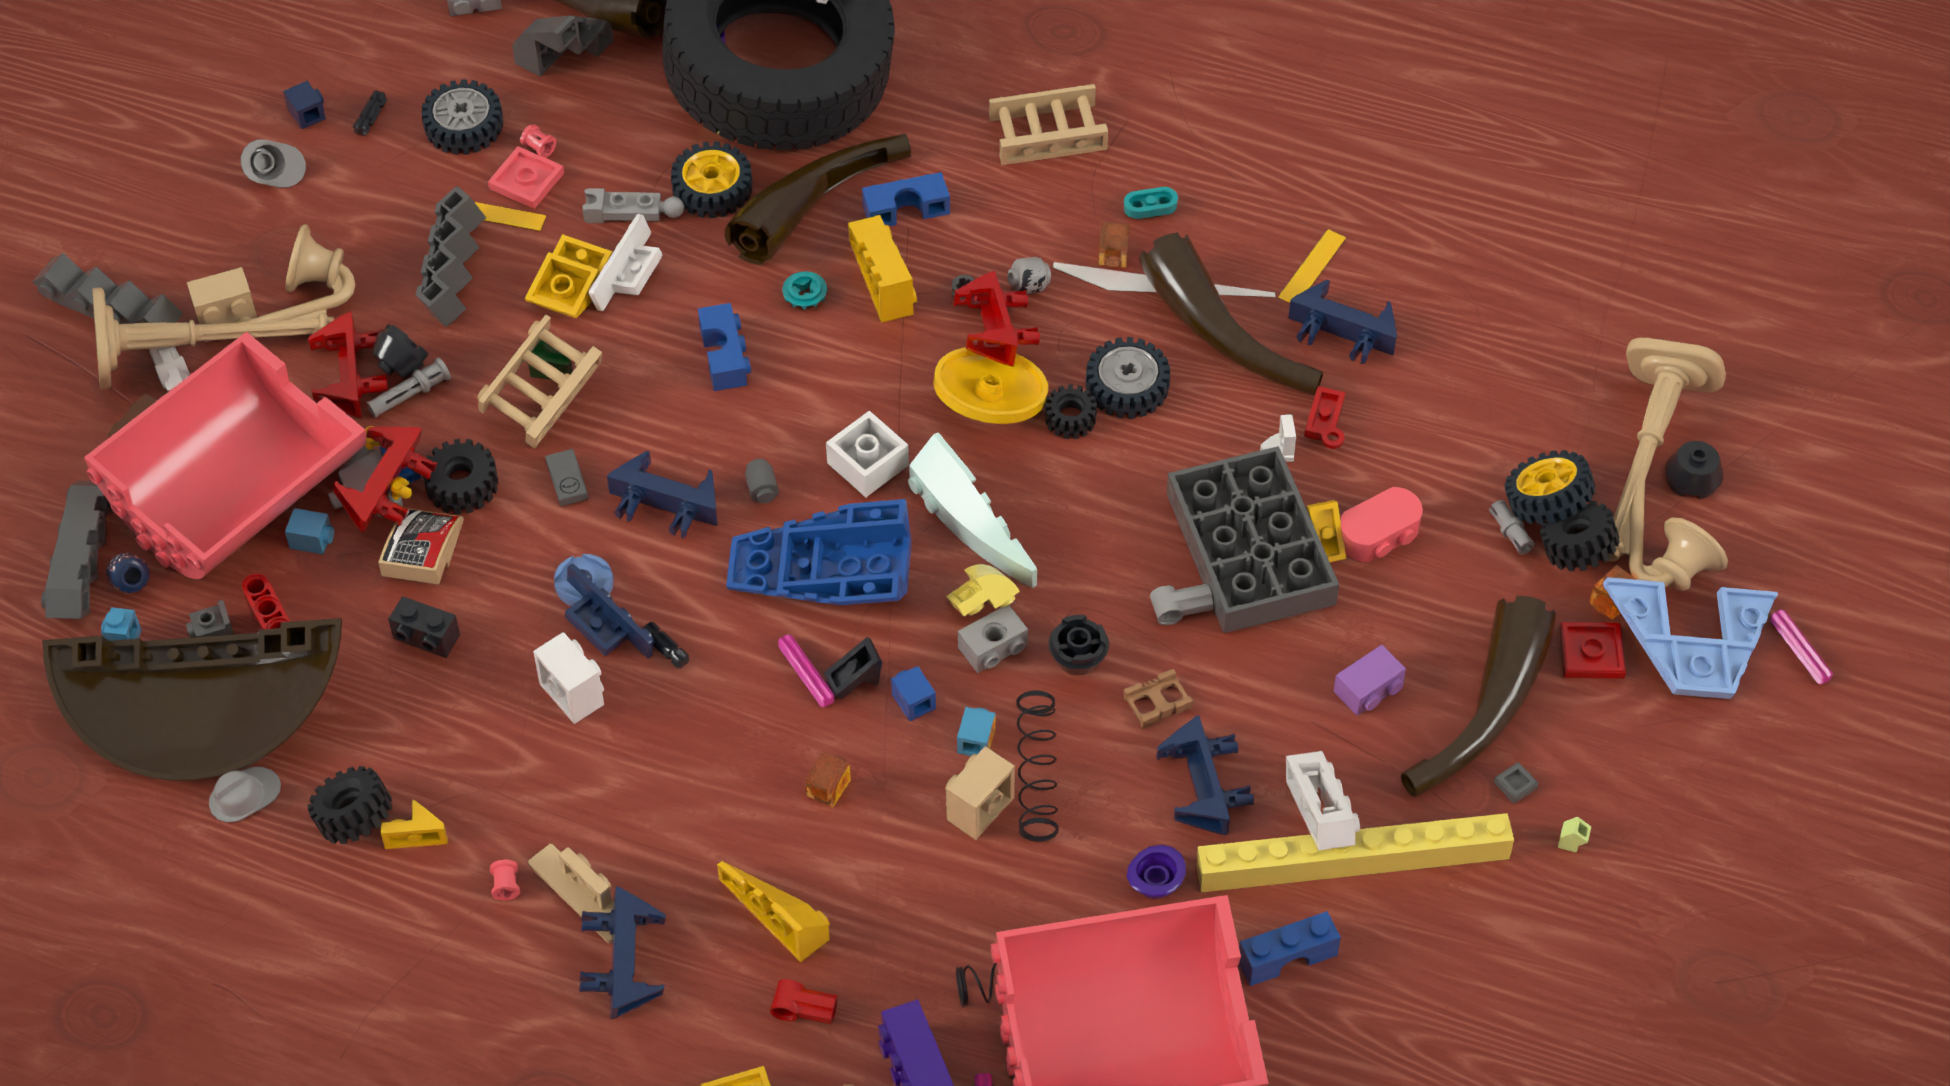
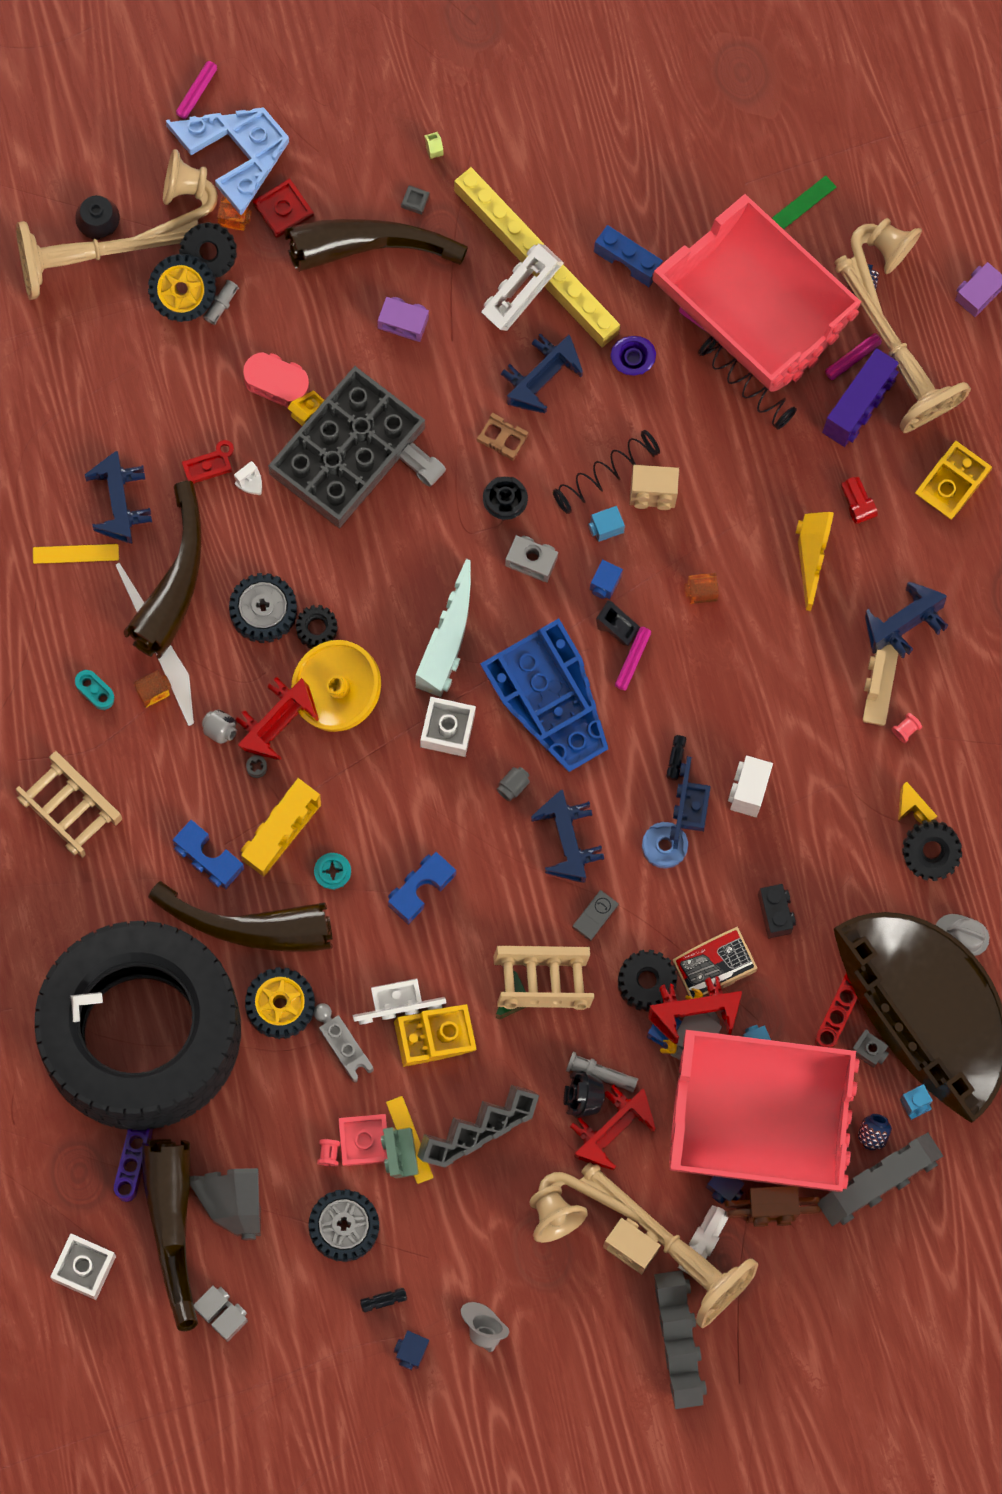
camera: 130 degrees left, 20 degrees up
light yellow brick [946,564,1020,616] -> none
none -> sand green bracket [381,1127,419,1179]

